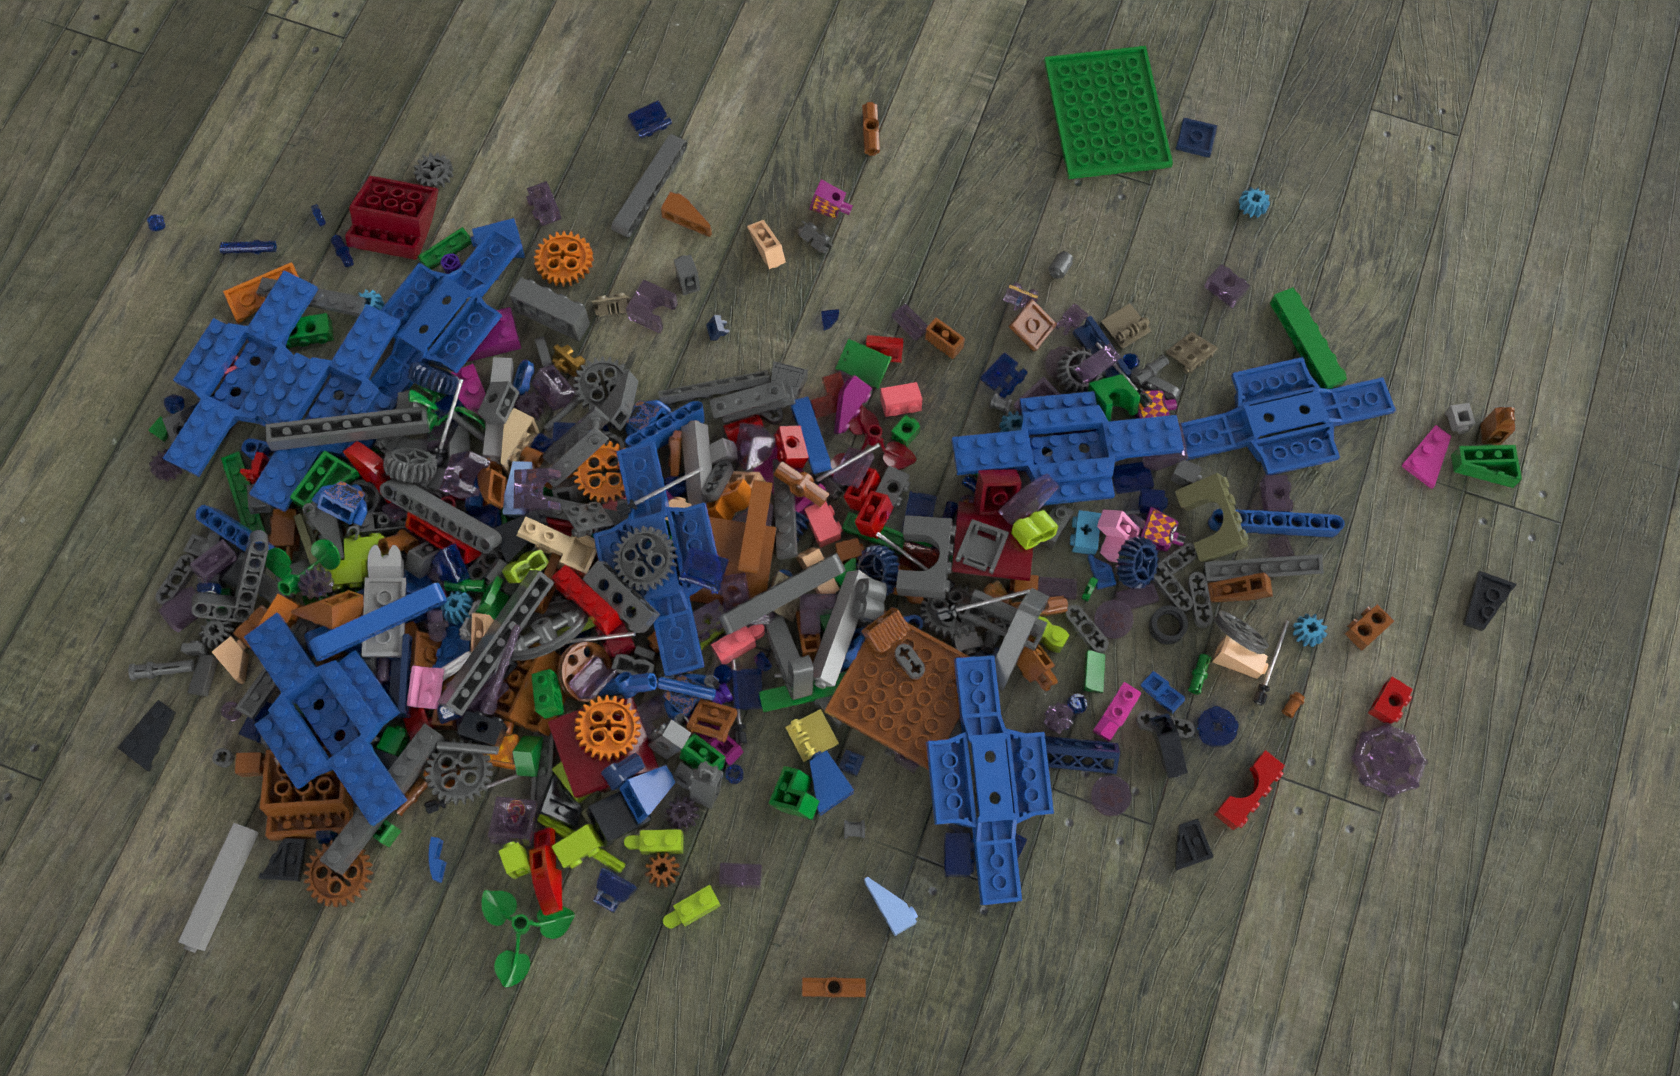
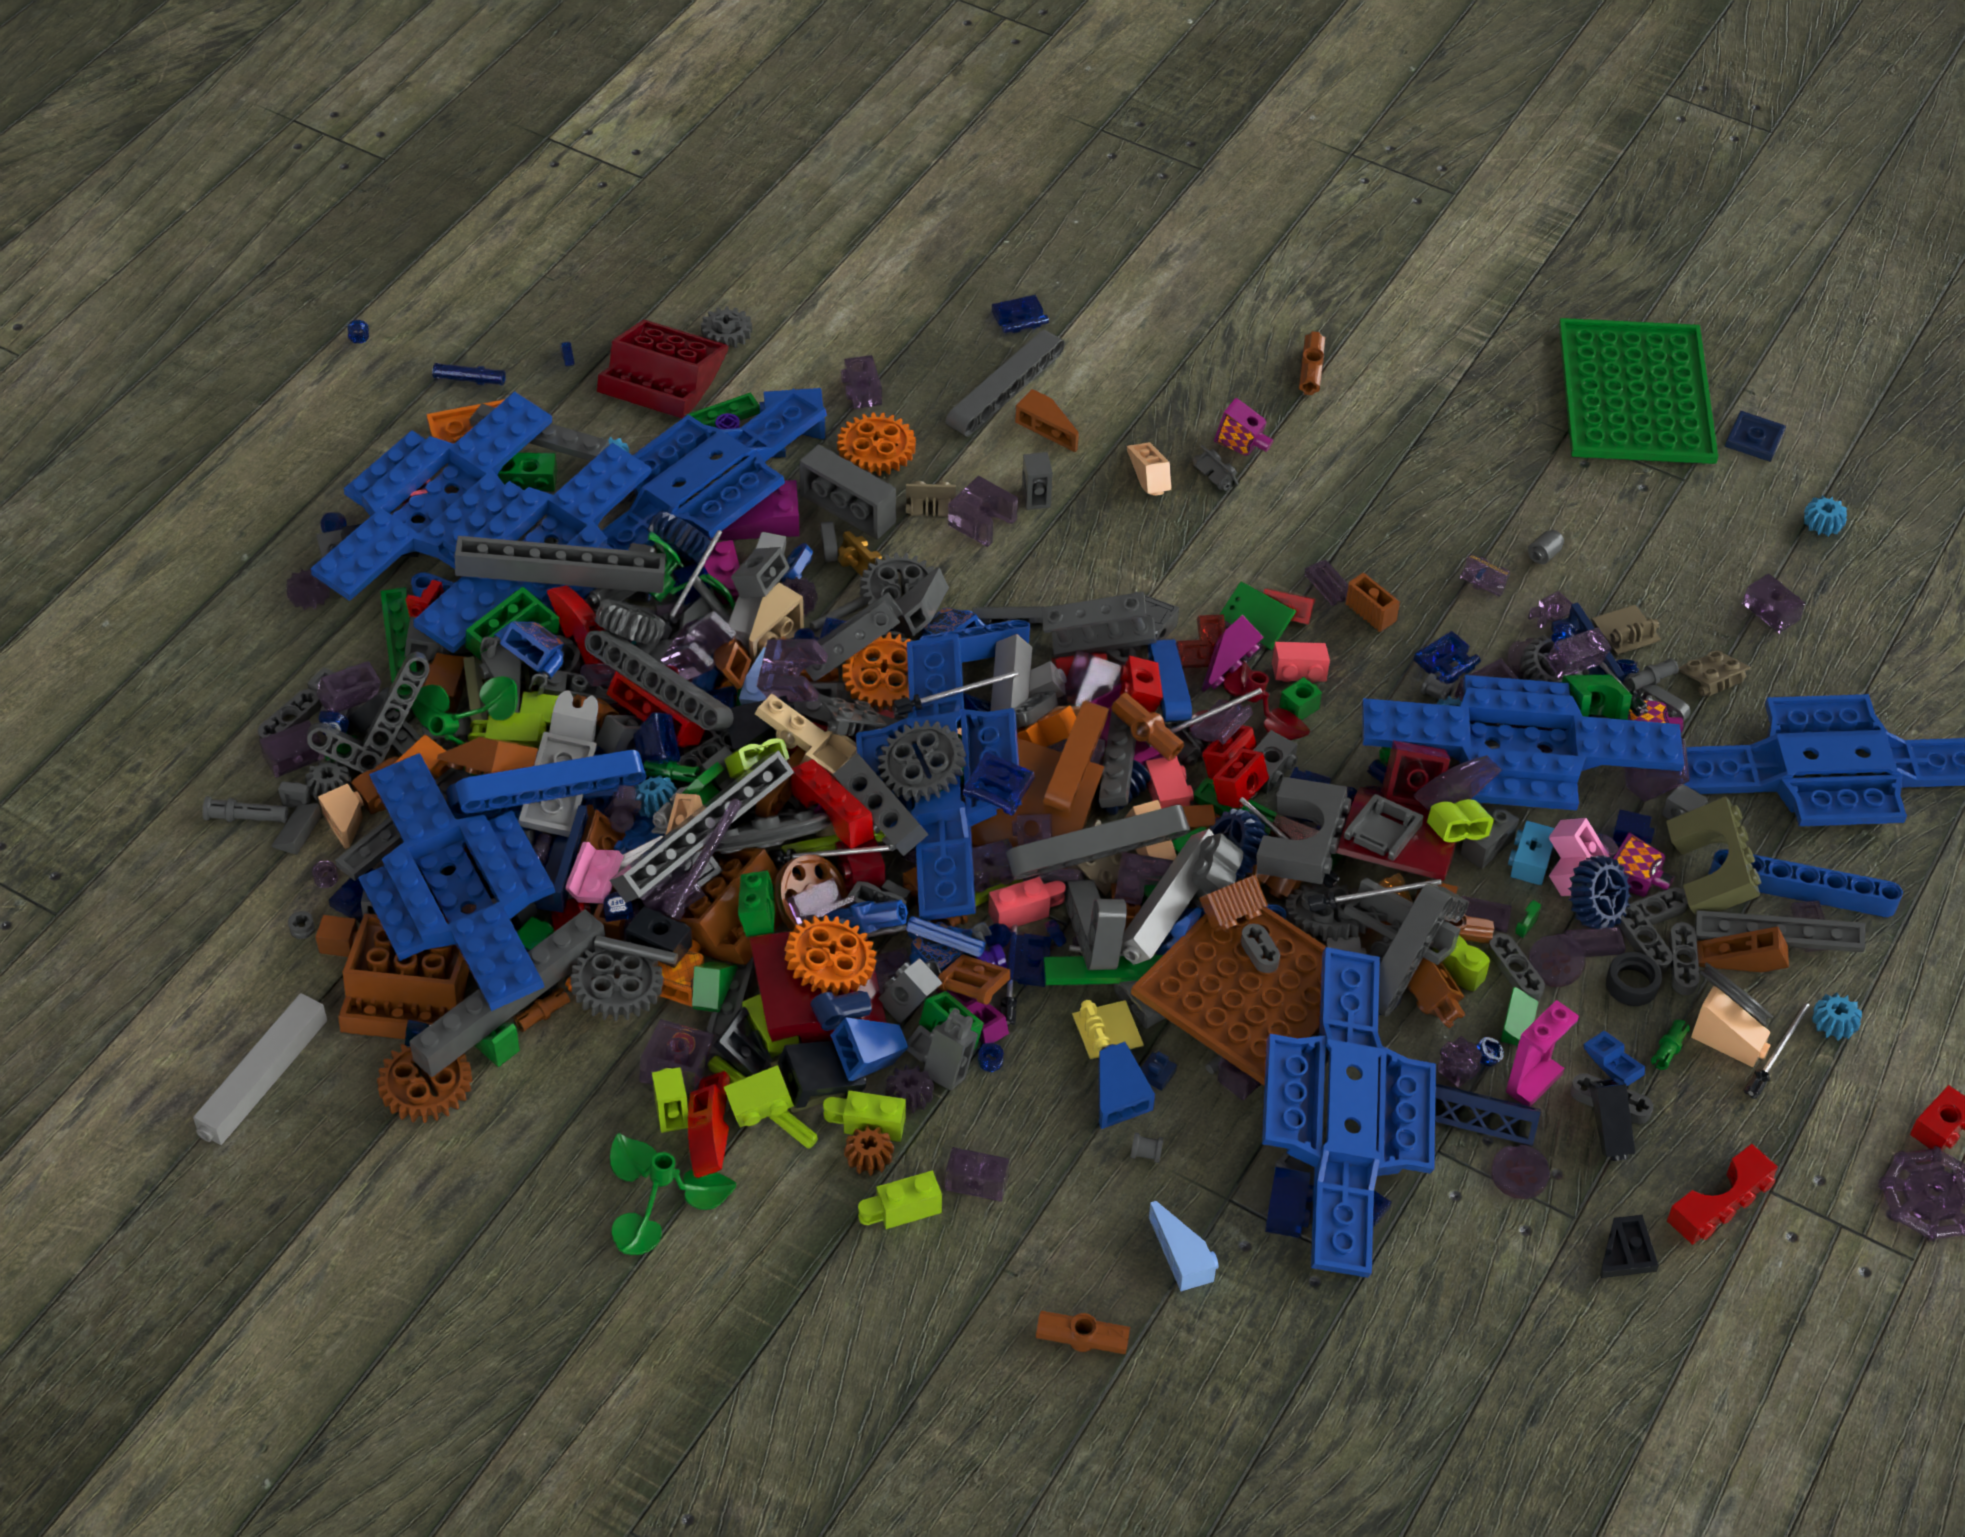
camera: 10 degrees right, 20 degrees down
black wing [117,700,176,772] -> none
green tile [148,416,168,442] -> none
blue beam [196,505,275,551] -> none
black wing [258,838,307,882] -> none
clear purple gear [298,566,334,600] -> none
clear blue axle [330,235,354,268] -> none
piece [424,774,520,814] -> none
blue slope [429,837,447,883] -> none
clear purple brick [532,365,575,411] -> none
clear blue piece [593,868,638,913] -> none
dark orange plate [668,430,682,476] -> none
dark blue tile [706,315,729,341] -> none
green brick [768,766,820,820] -> none
clear blue tile [821,309,839,330] -> none
plate [1008,299,1057,352] -> none
blue tile [1087,554,1116,590] -> none
clear blue plate [1112,461,1154,494] -> none
clear blue plate [1197,706,1239,747] -> none
clear purple brick [1260,475,1293,512] -> none
green brick [1270,287,1347,389] -> none
dark orange pin [1282,692,1305,718] -> none
dark orange brick [1345,604,1394,651] -> none
none -> clear blue bush [1551,622,1577,647]

